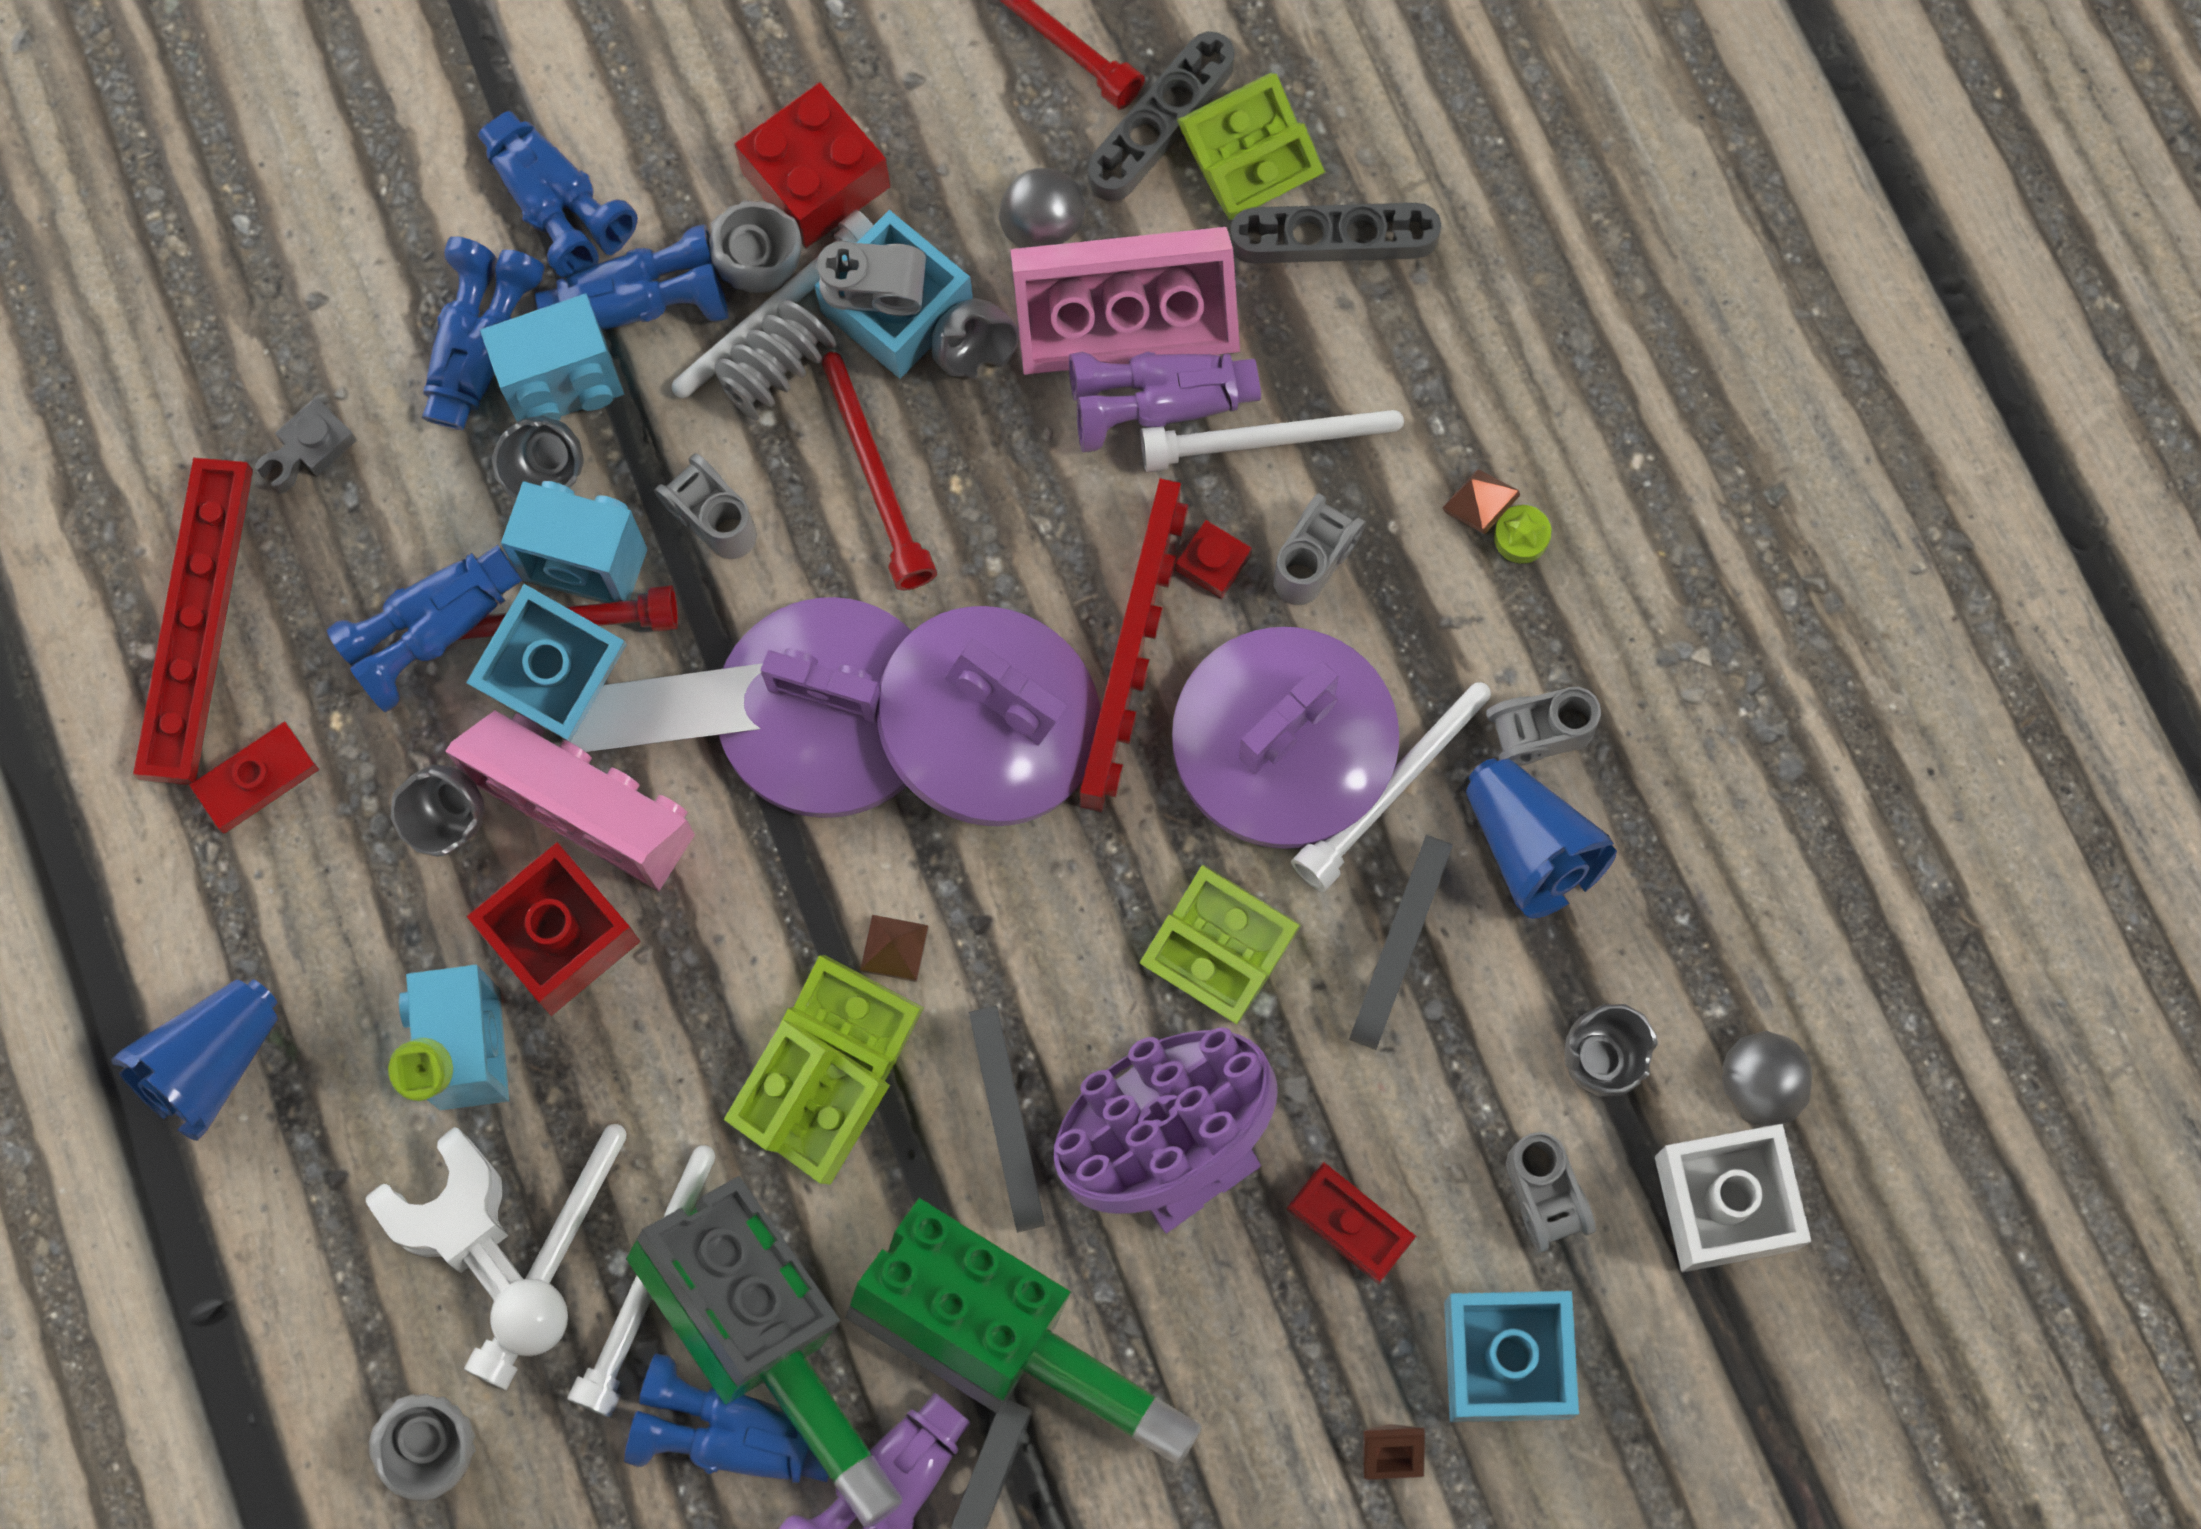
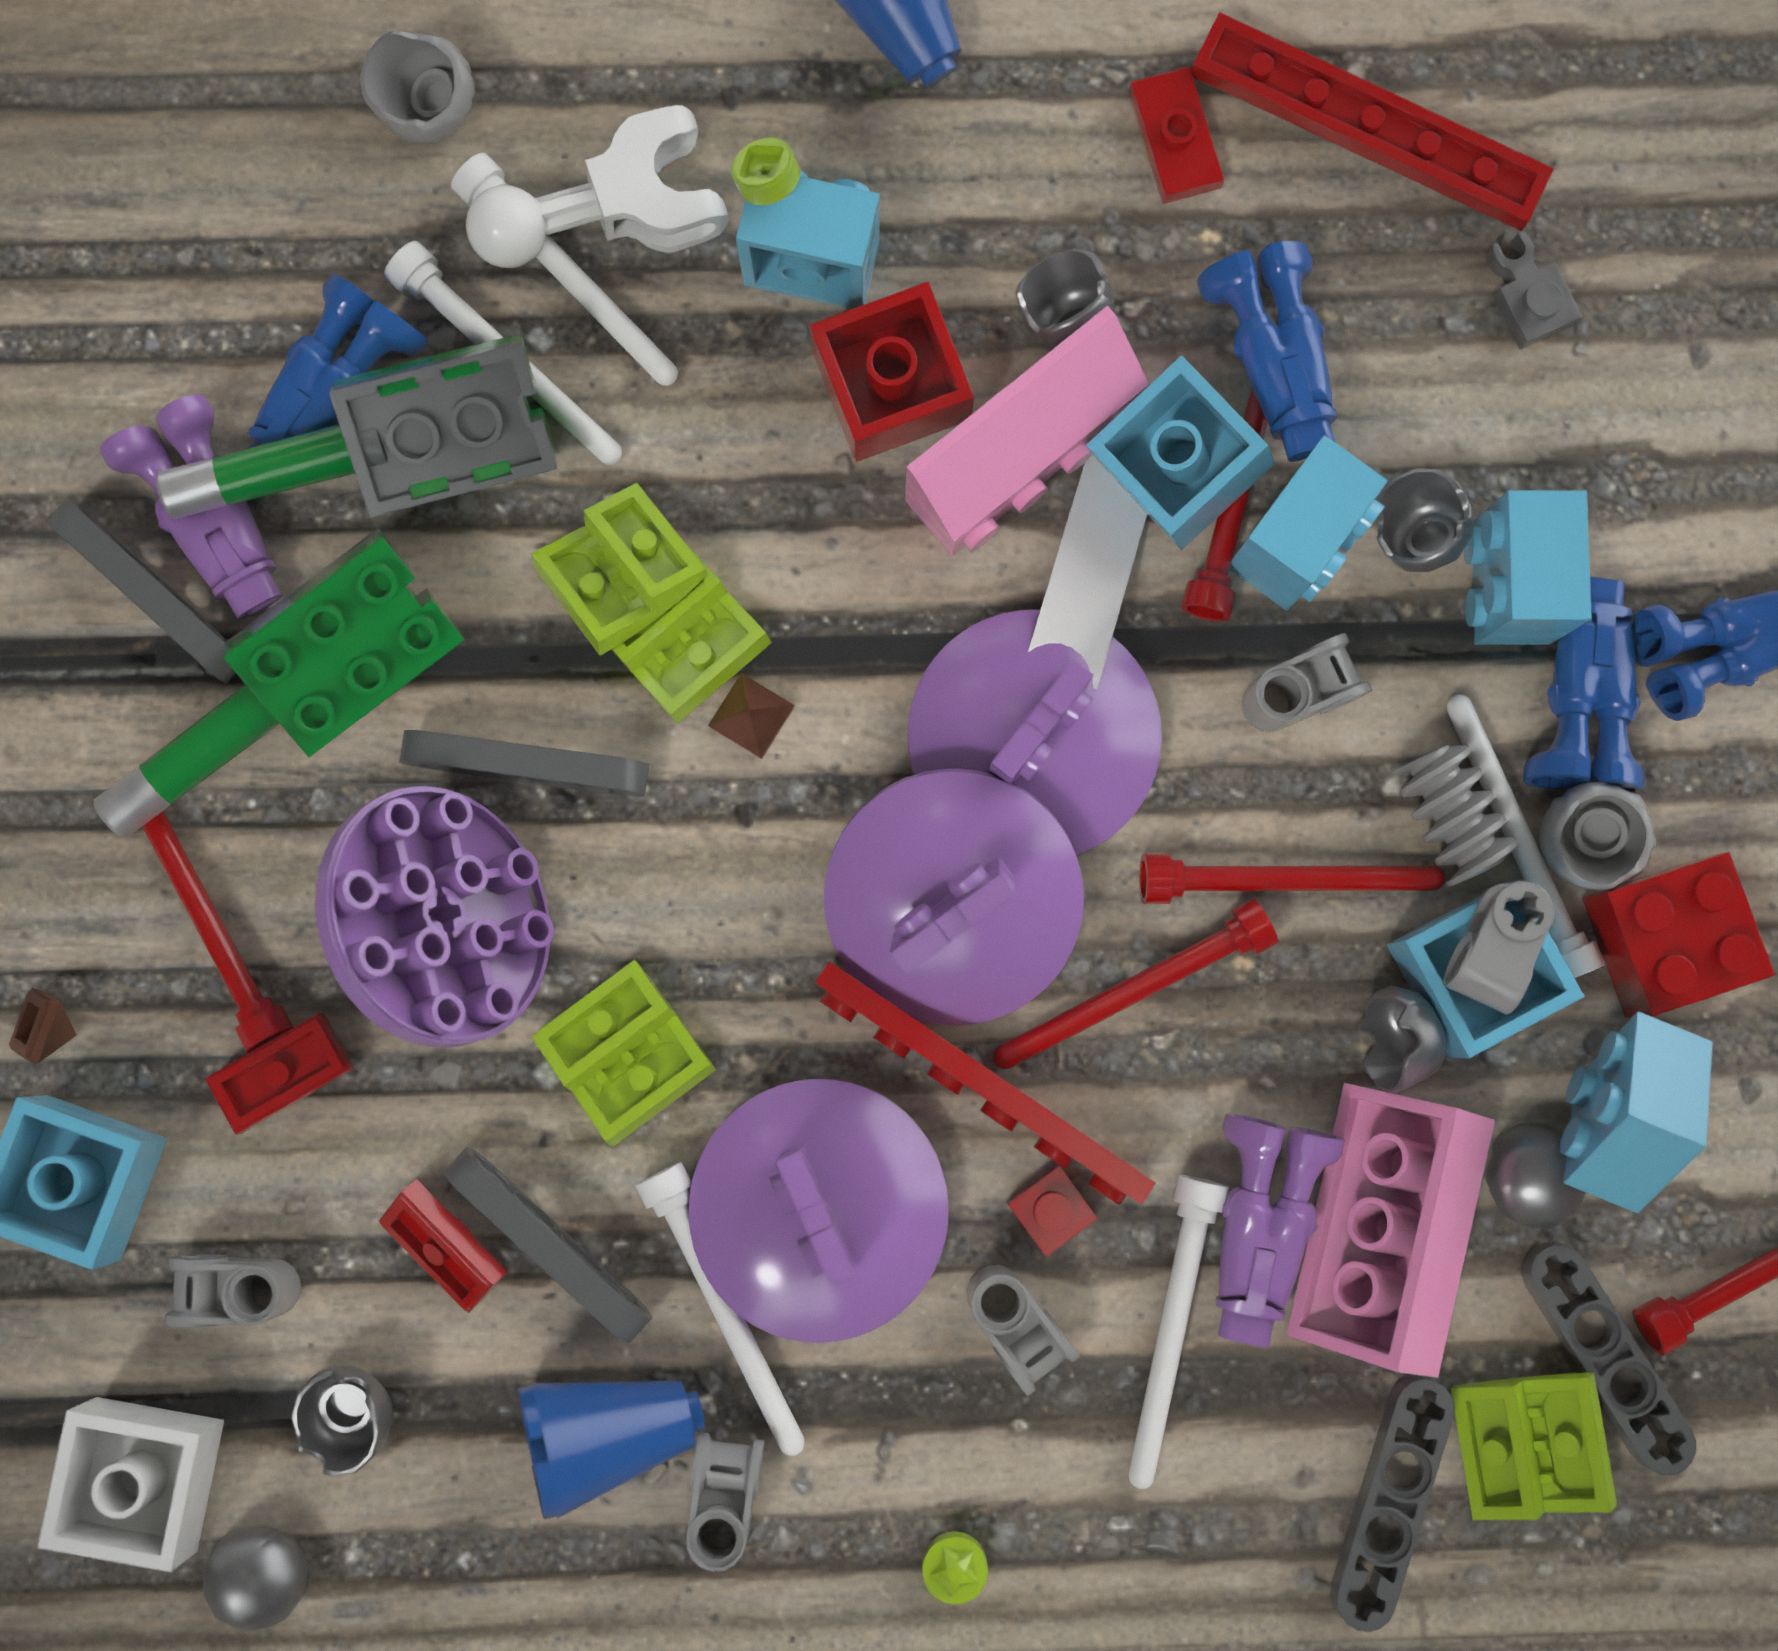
camera: 105 degrees right, 10 degrees up
blue piece [422,236,545,430] -> none
copper slope [1442,469,1520,534] -> none
none -> red piece [142,811,294,1053]
none -> red plate [379,1179,507,1313]
none -> red piece [993,899,1279,1069]
none -> medium azure brick [1560,1011,1713,1214]

